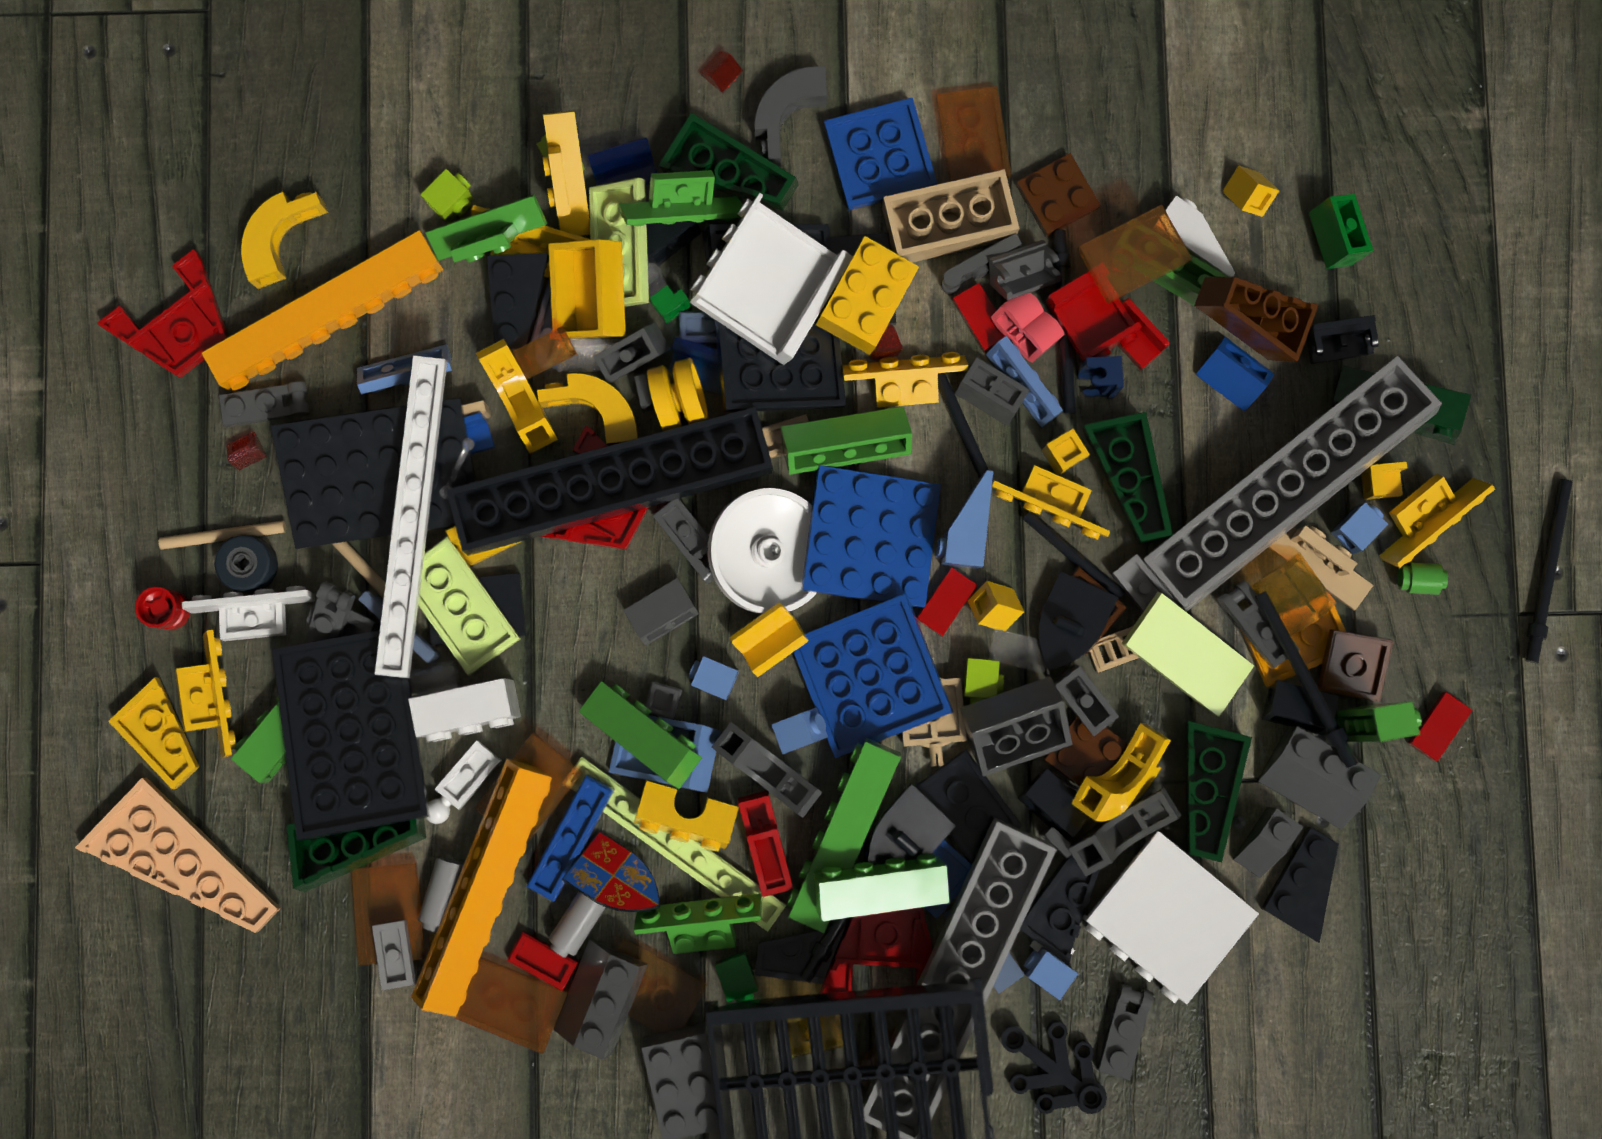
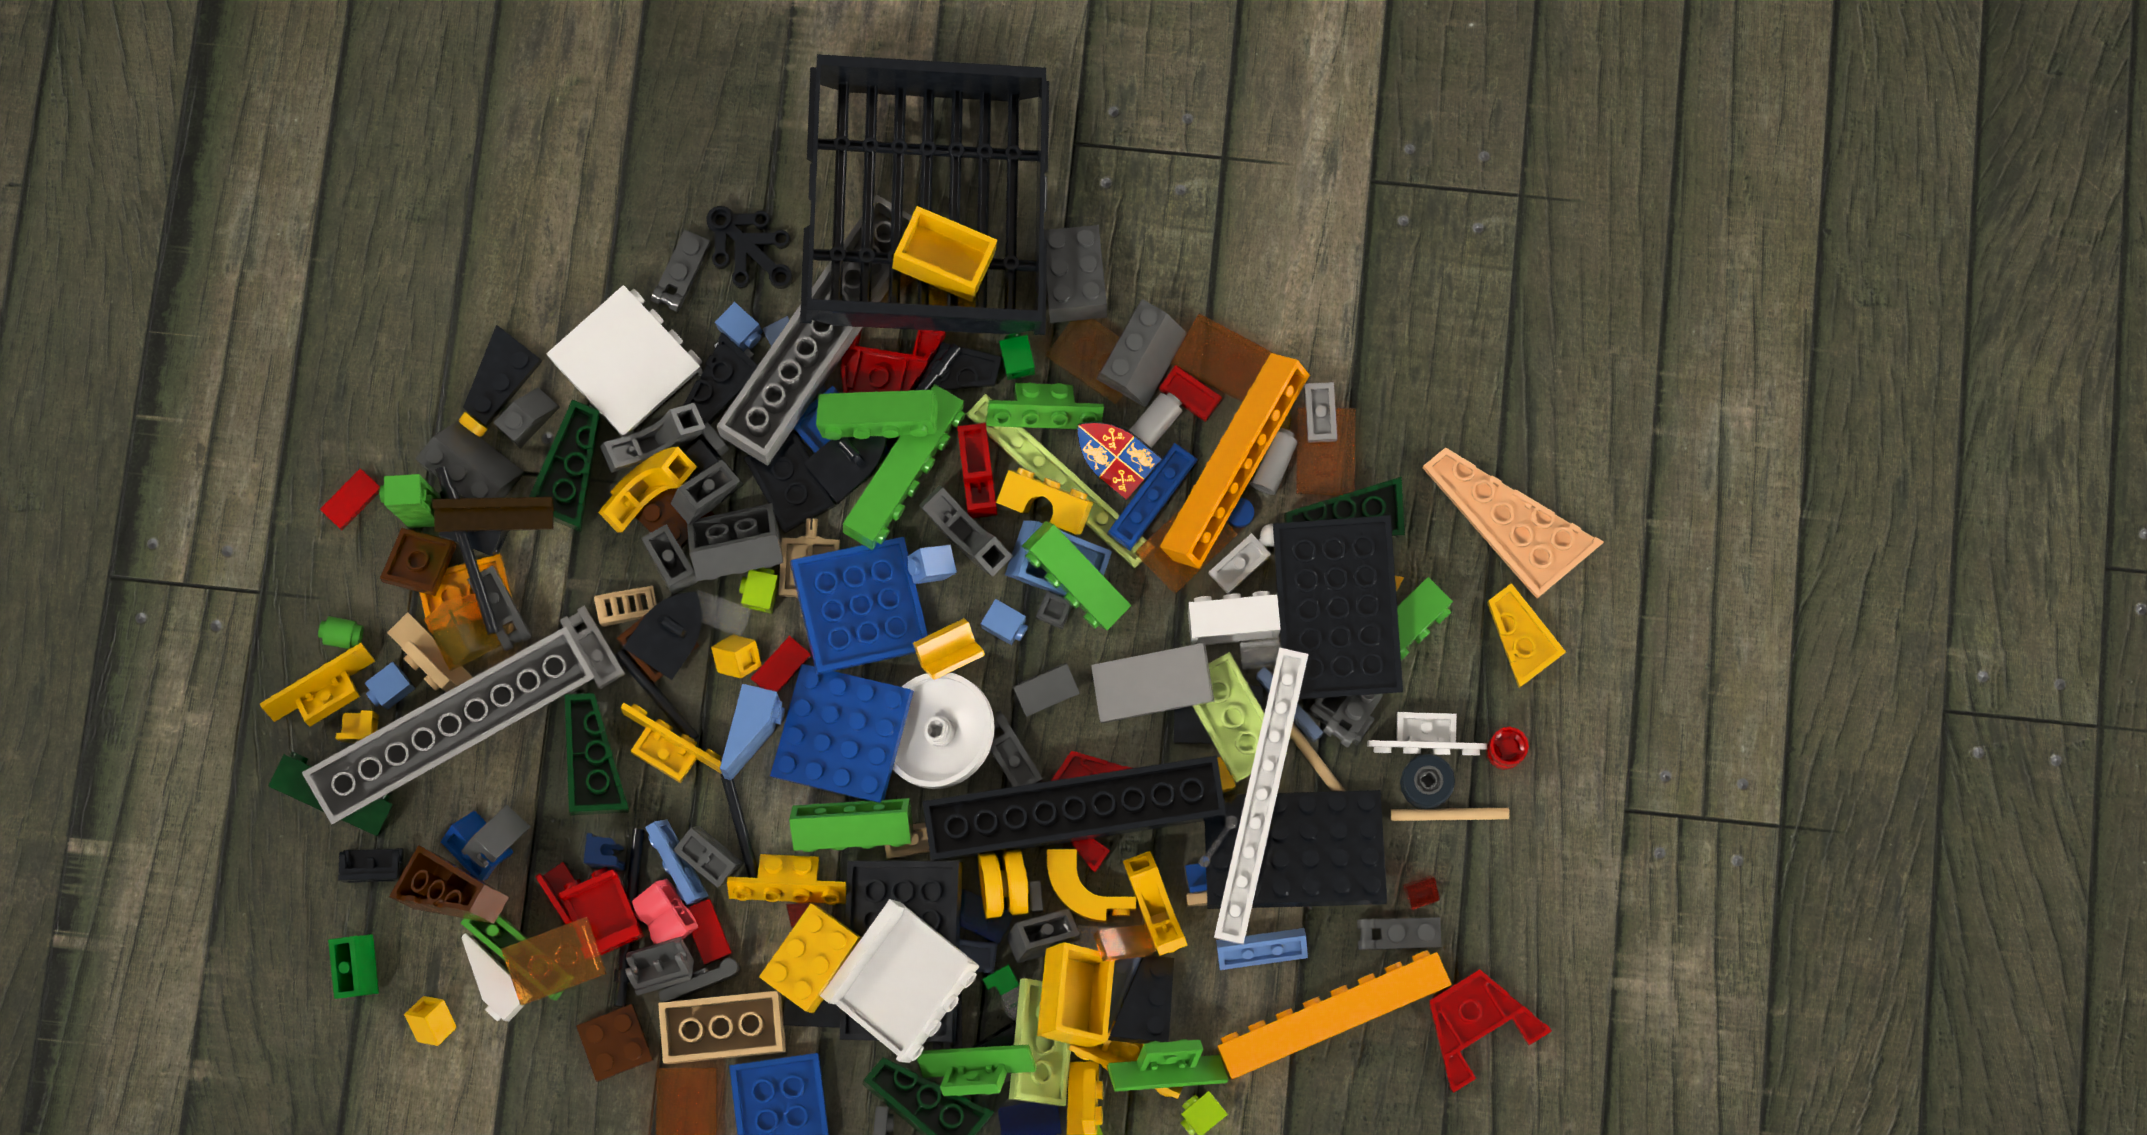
camera: 170 degrees left, 5 degrees down
yellow bracket [175,630,236,758] -> none
yellow arch [241,192,328,289] -> none
yellow panel [1041,428,1090,475] -> none
yellowish green tile [1121,592,1254,717] -> none
black bar [1525,479,1573,663] -> none
none -> dark brown fence [432,497,554,532]
none -> yellow tile [459,412,488,437]
none -> dark grey hinge [461,805,531,868]
none -> dark grey slope [671,460,740,525]
none -> yellow piece [892,206,997,302]
none -> light grey tile [1091,643,1215,723]
none -> blue tile [1227,498,1254,528]

